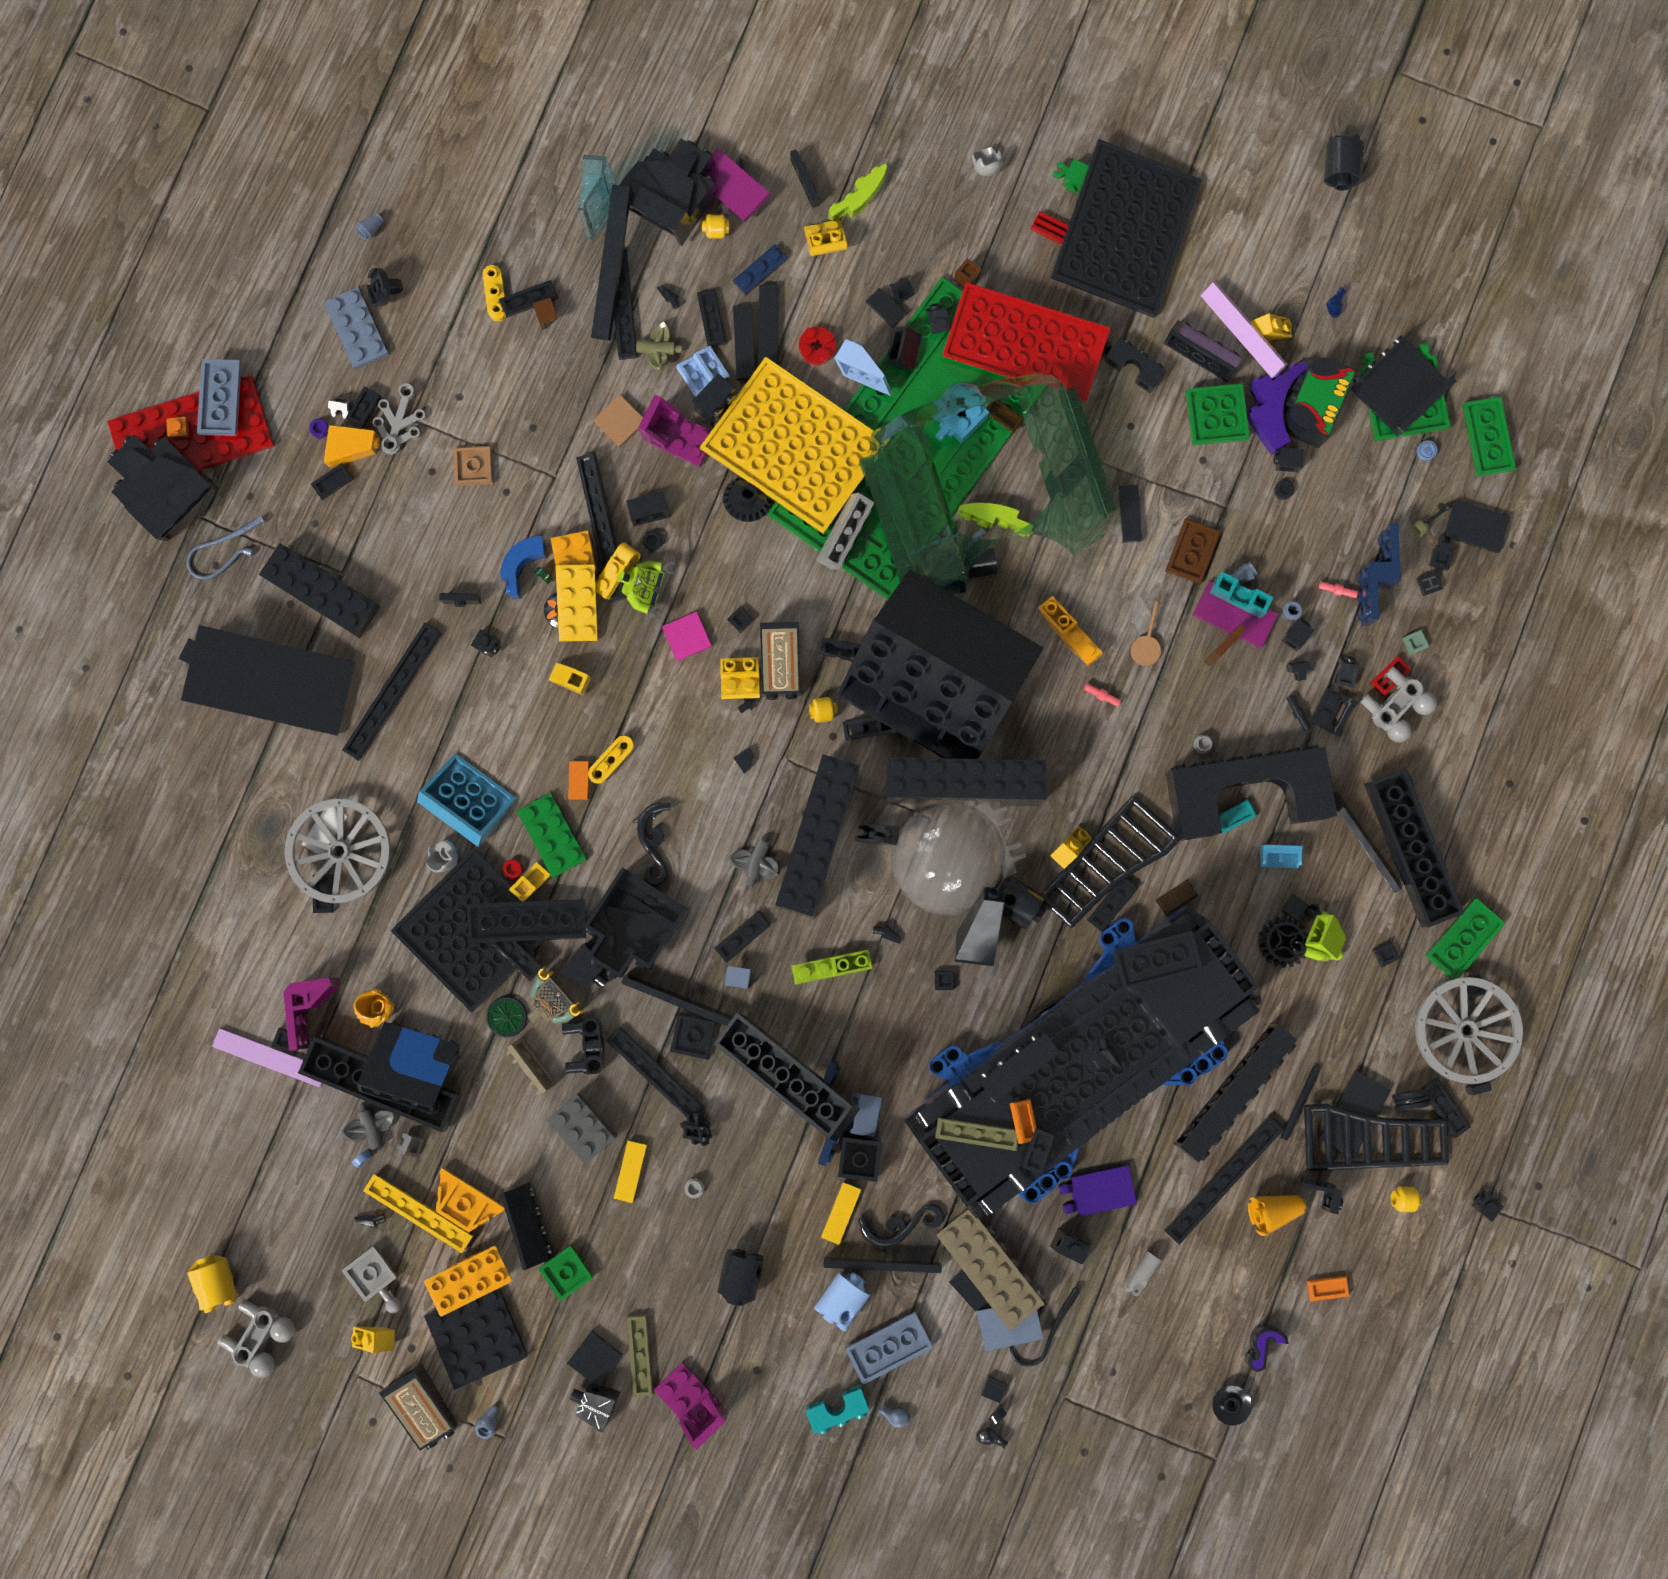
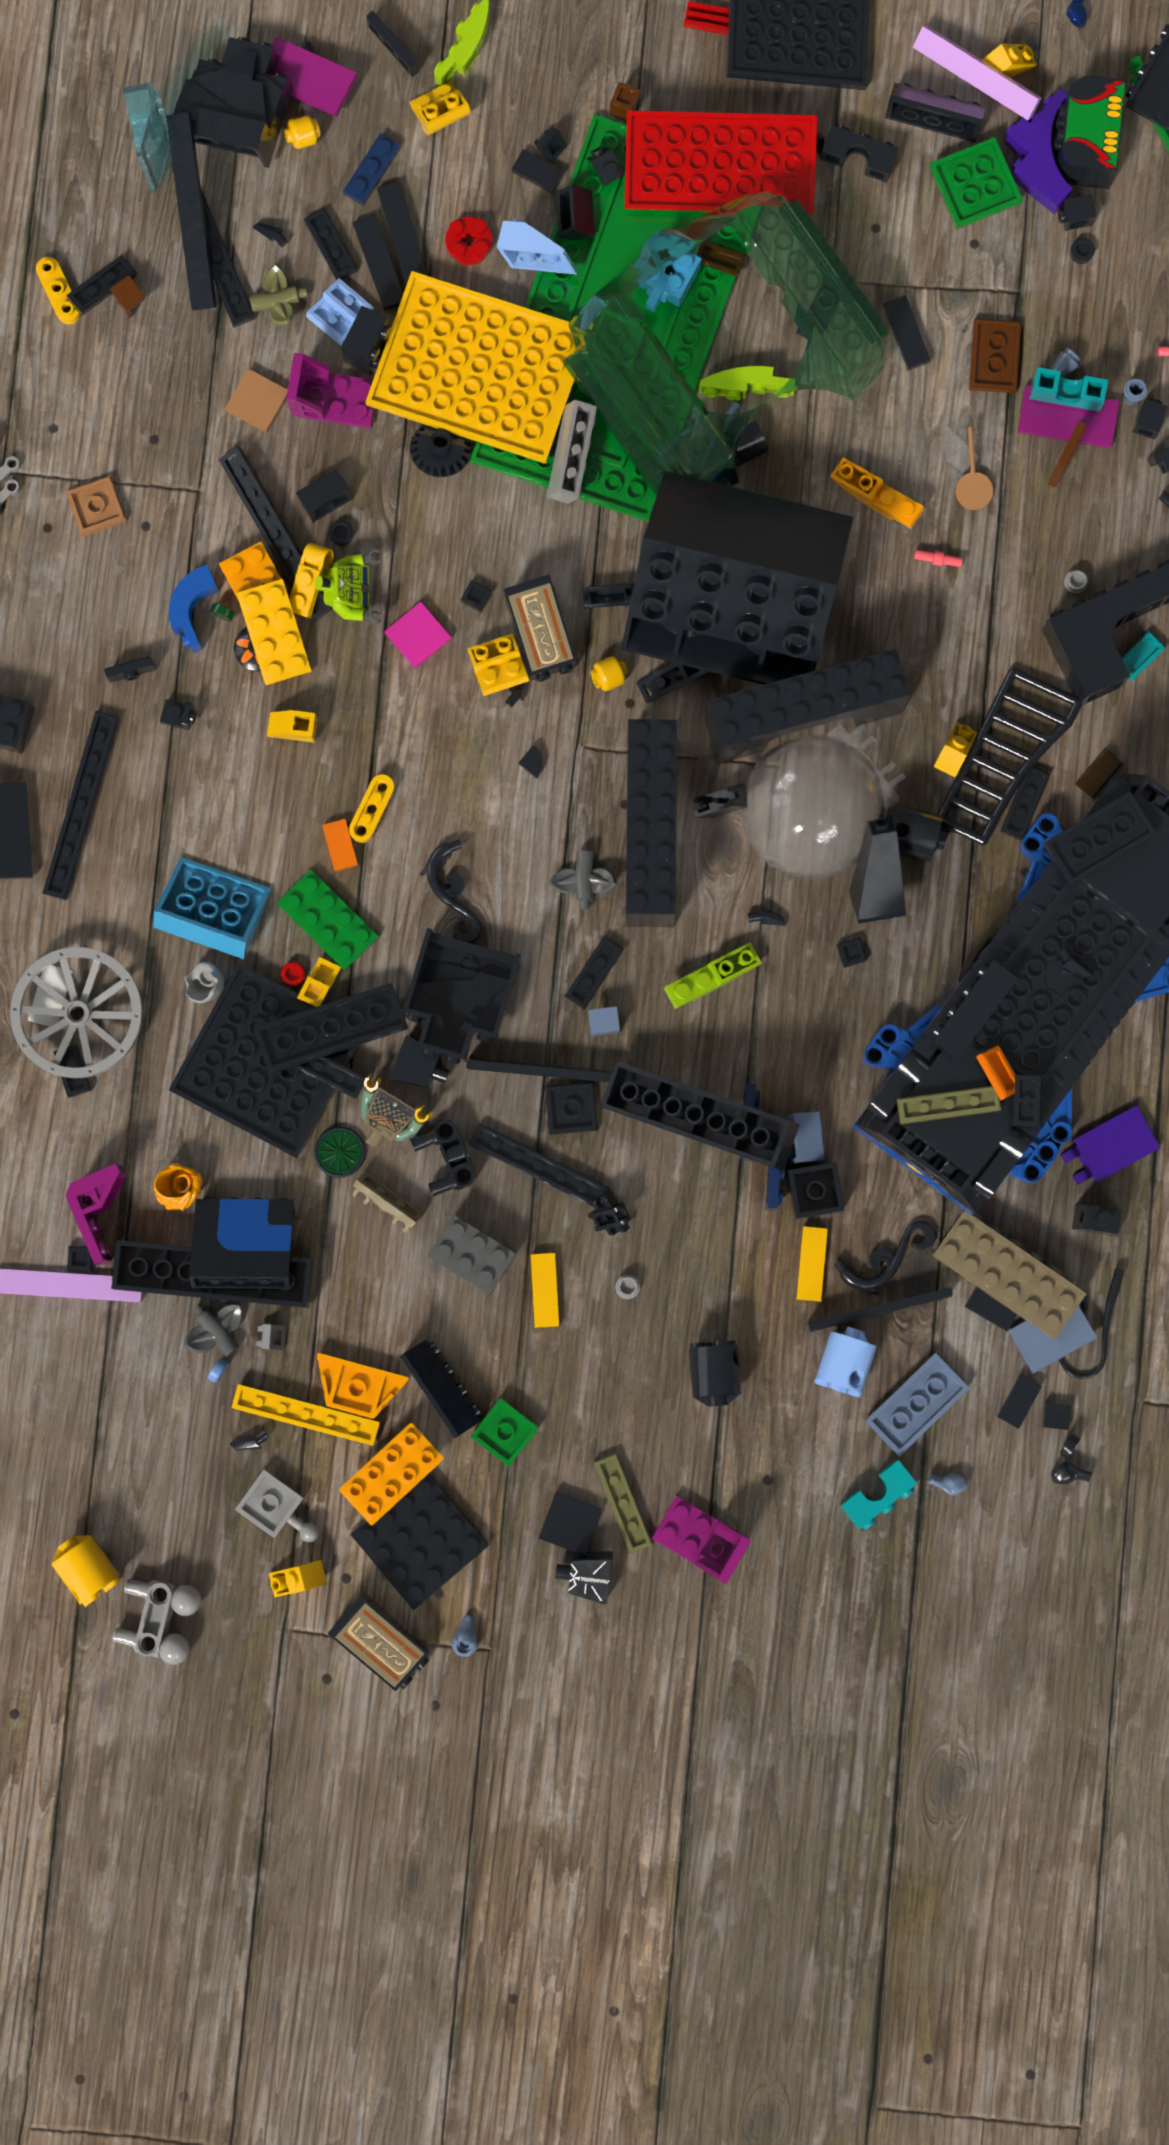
camera: 15 degrees left, 0 degrees up
none -> black tile [997,1374,1042,1429]

